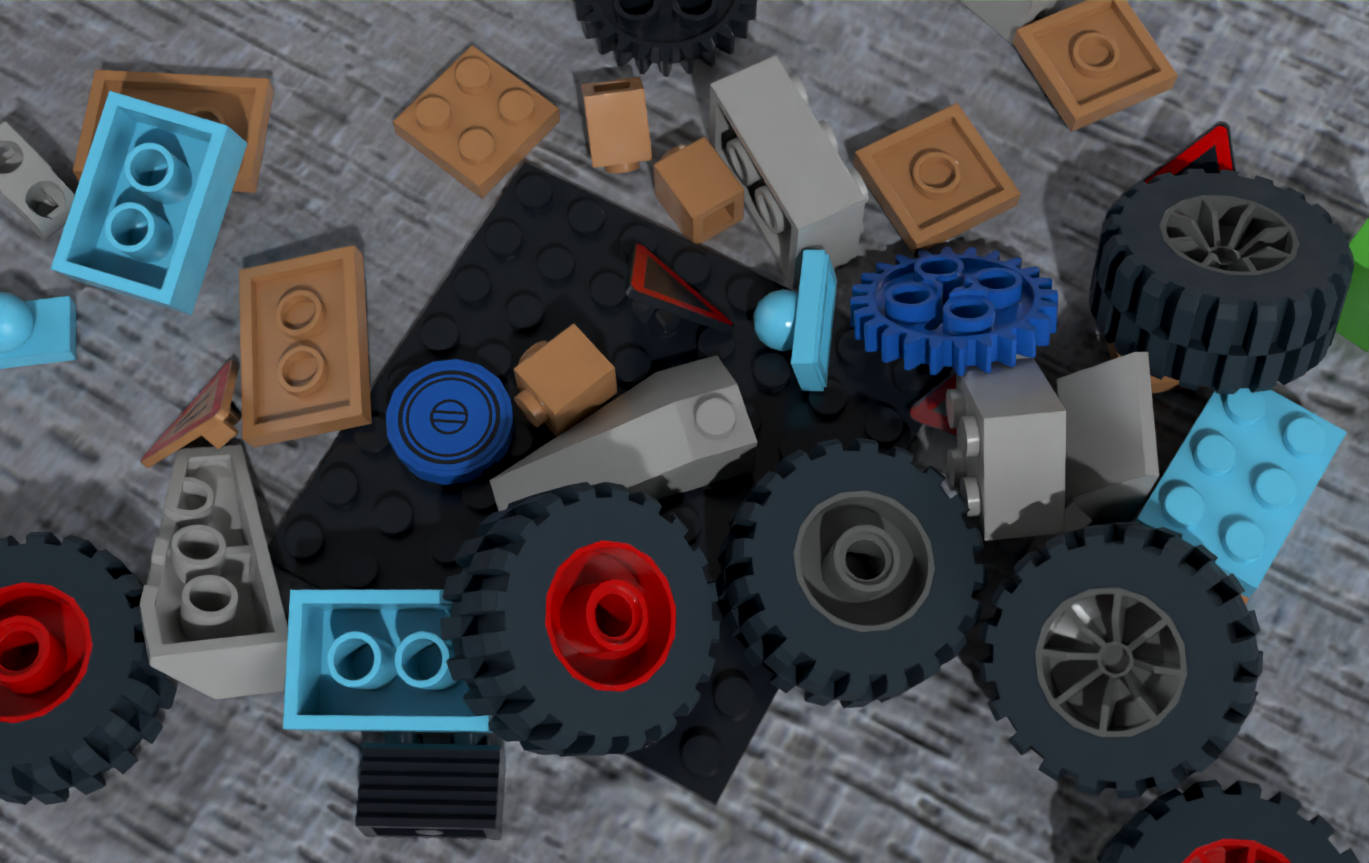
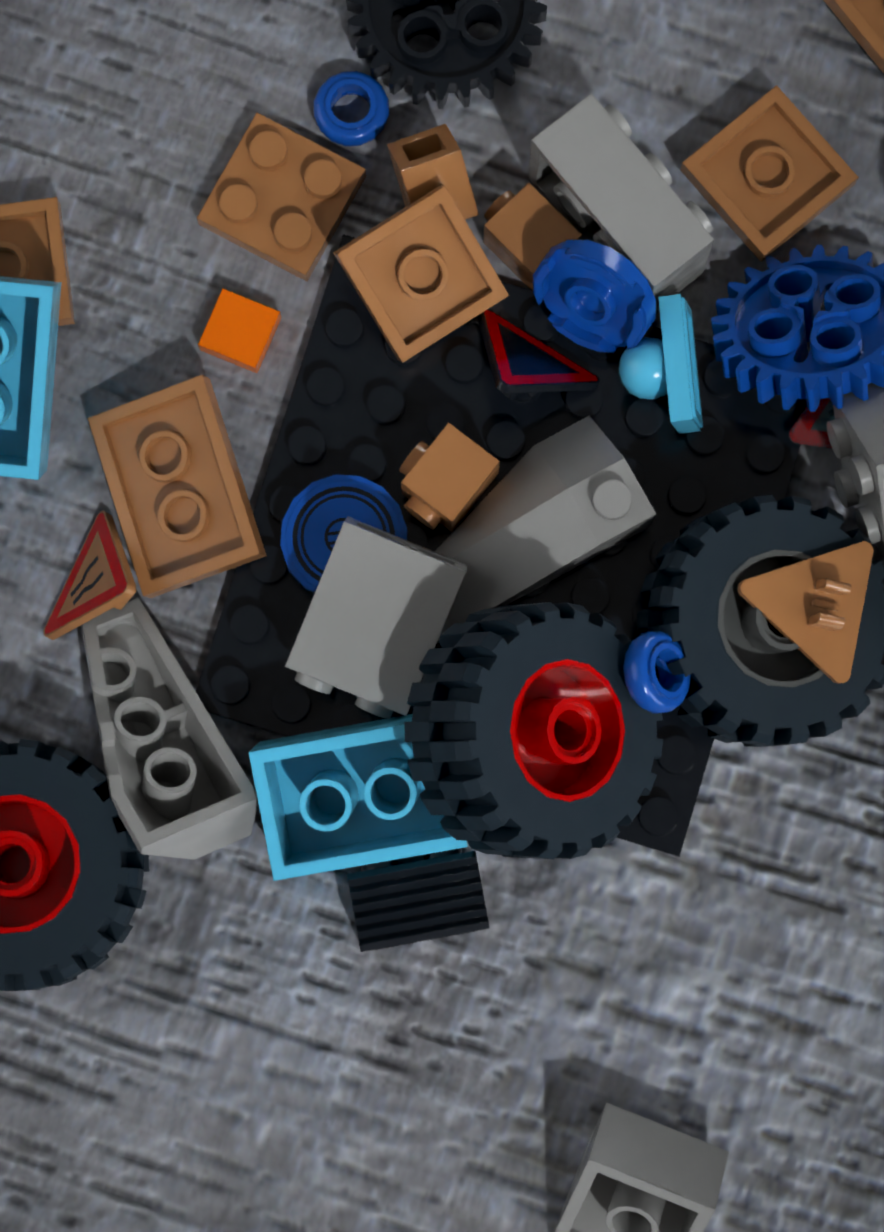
camera: 10 degrees left, 15 degrees up
none -> orange tile [198,288,282,374]
none -> light grey brick [285,516,467,719]
none -> blue piece [313,71,389,146]
none -> medium nougat plate [333,185,509,363]
none -> blue tile [533,240,656,353]
none -> blue piece [623,631,691,714]
none -> medium nougat piece [738,541,874,684]

